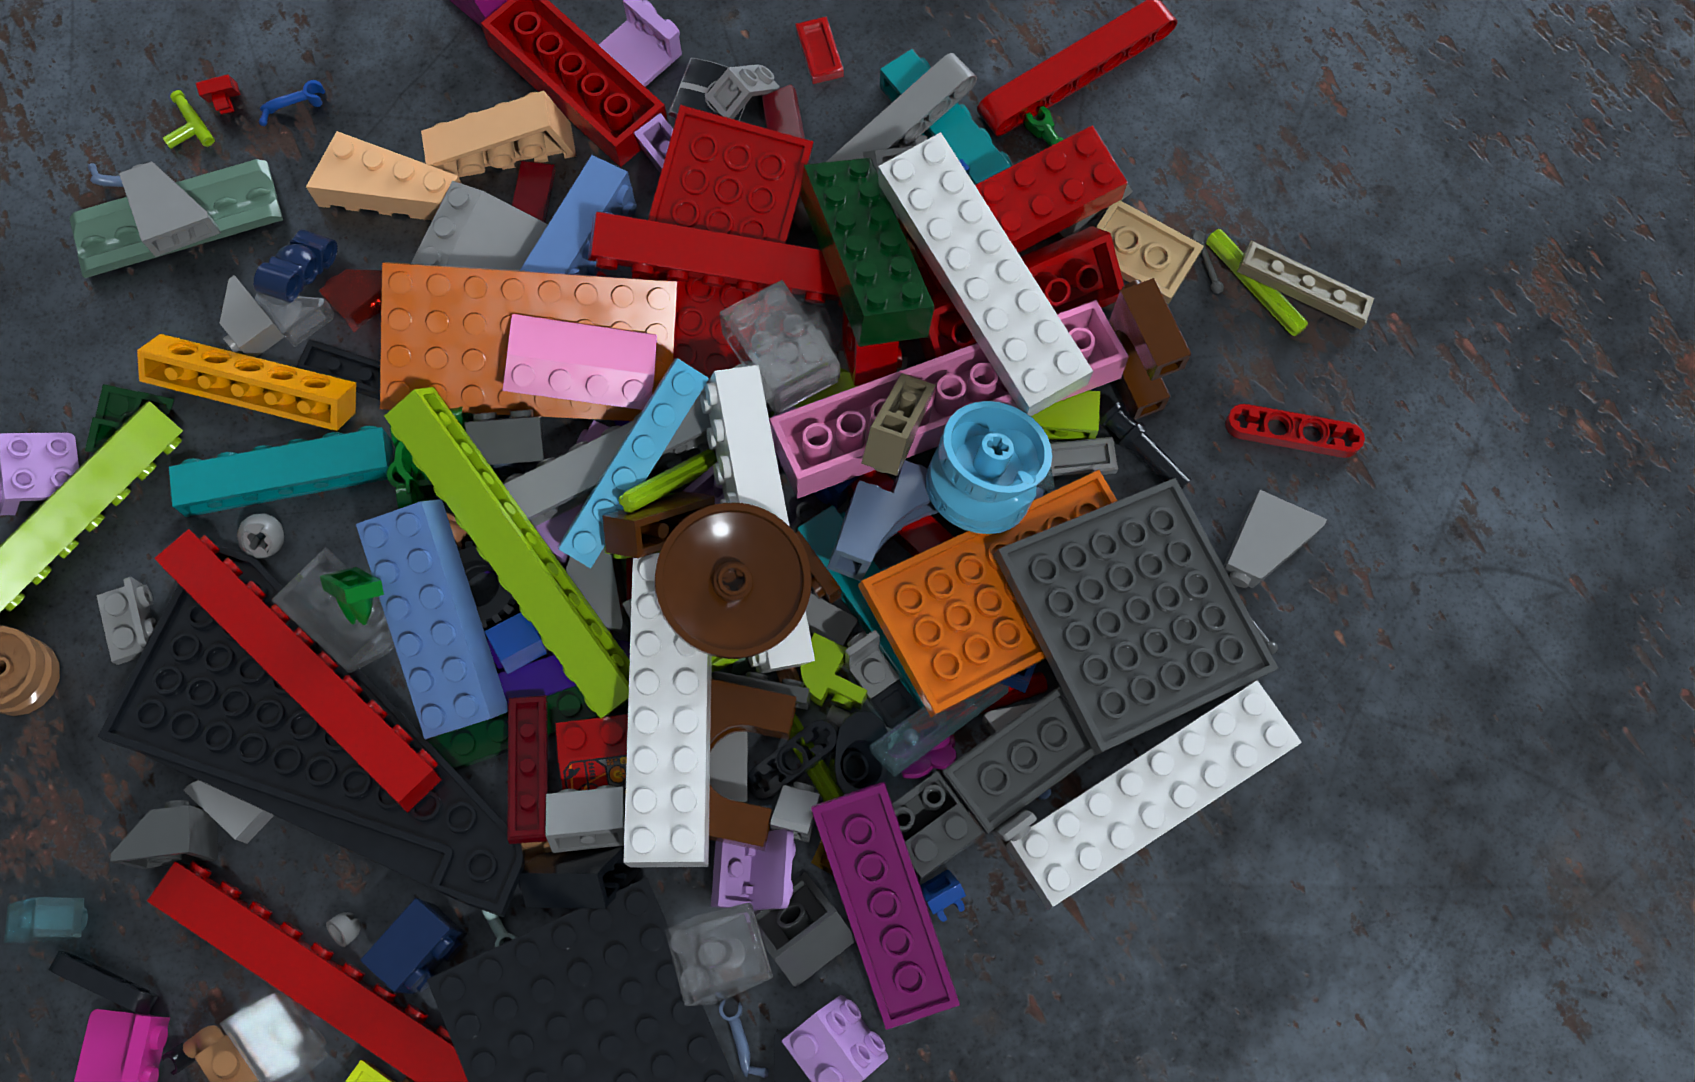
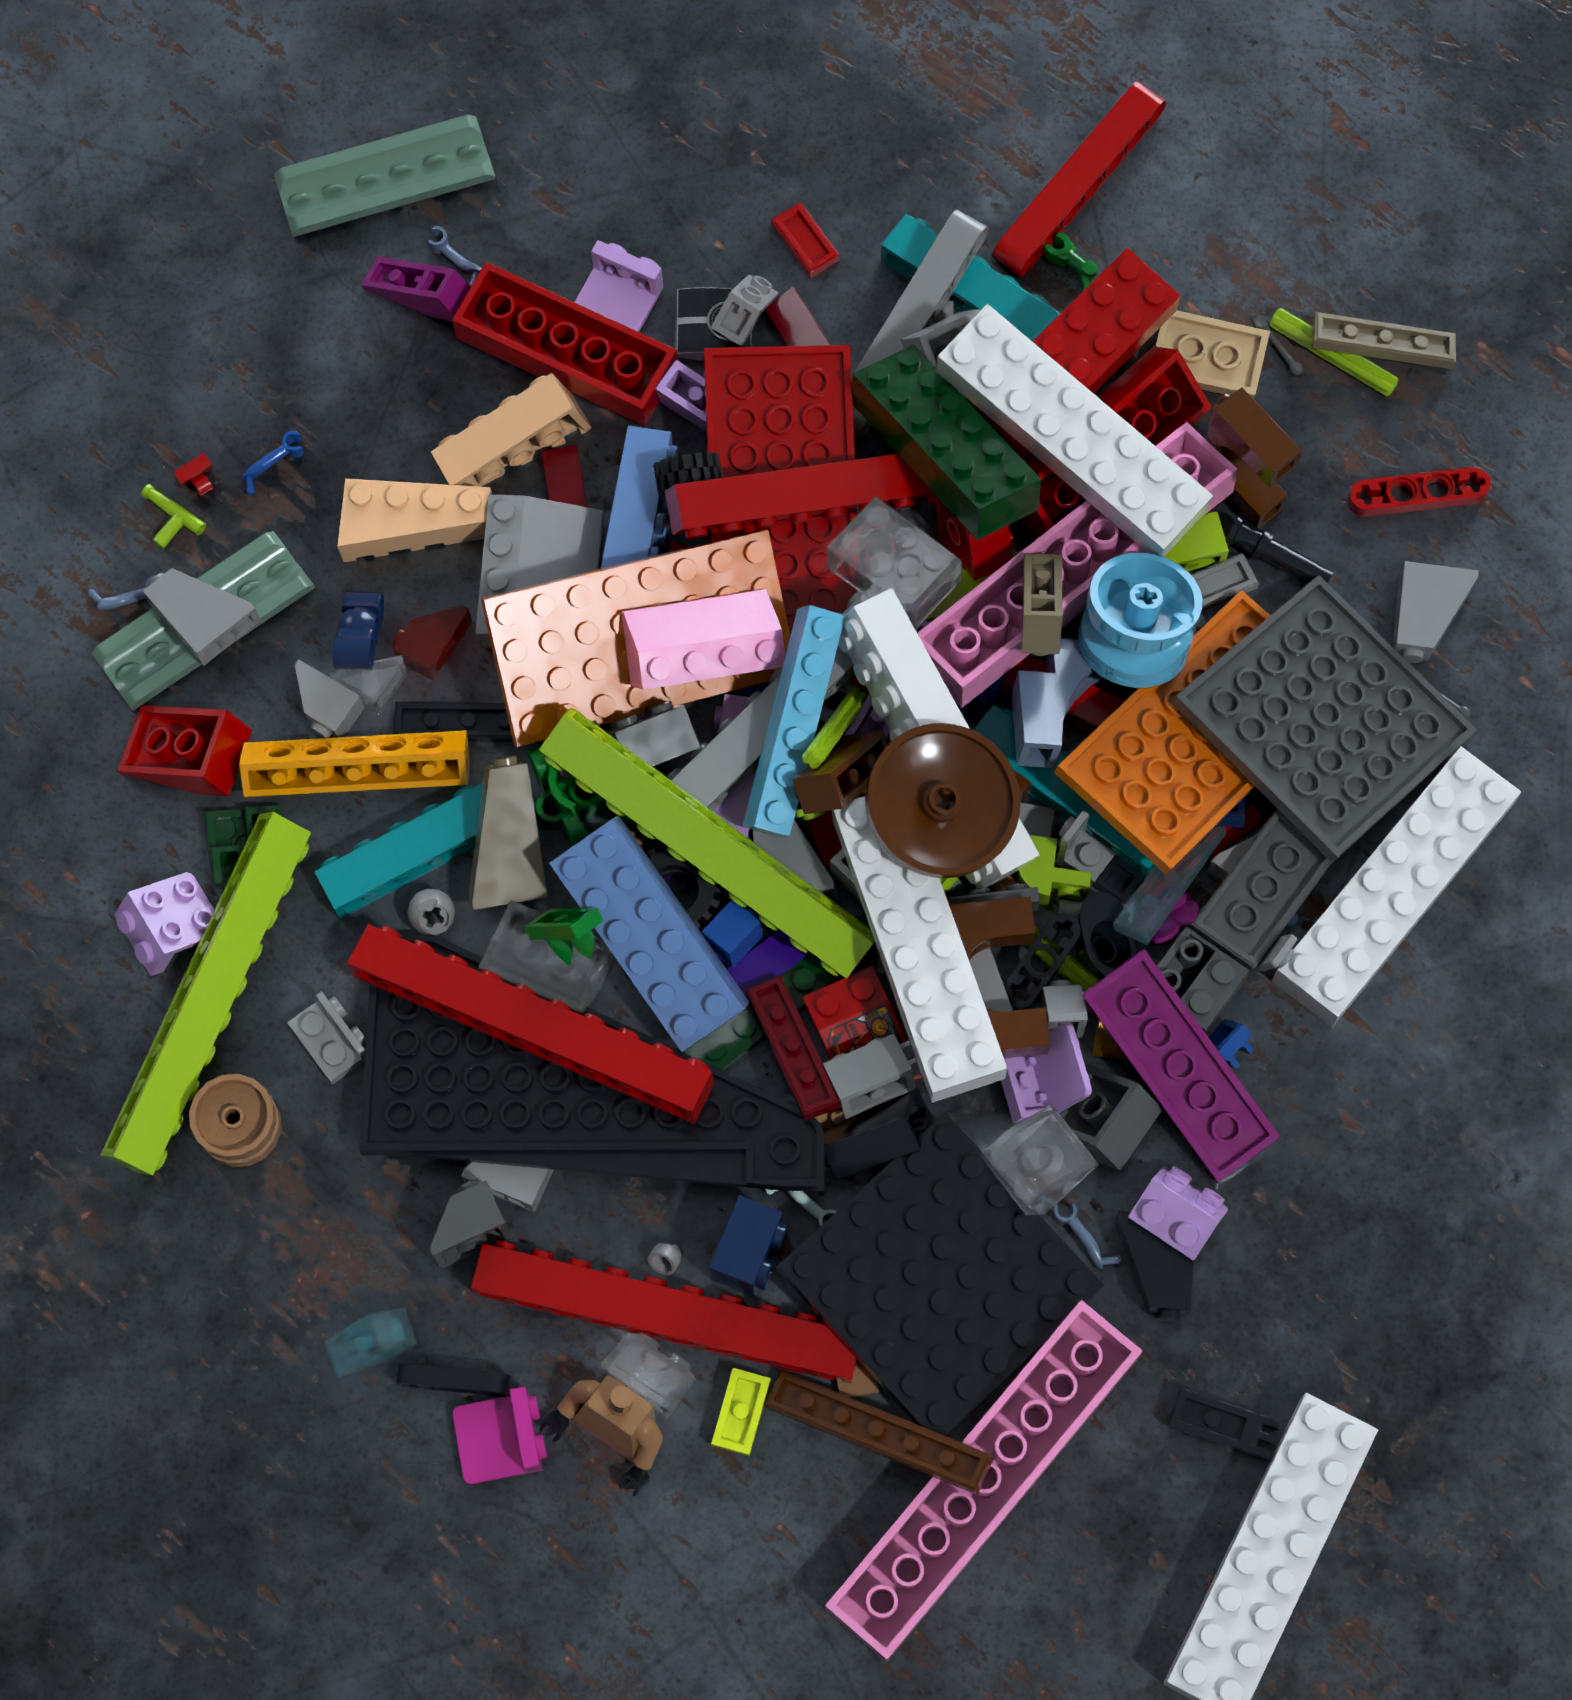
camera: 15 degrees left, 0 degrees up
none -> red slope [117,705,252,797]
none -> dark tan slope [468,755,548,910]
none -> black tyre [653,452,723,496]

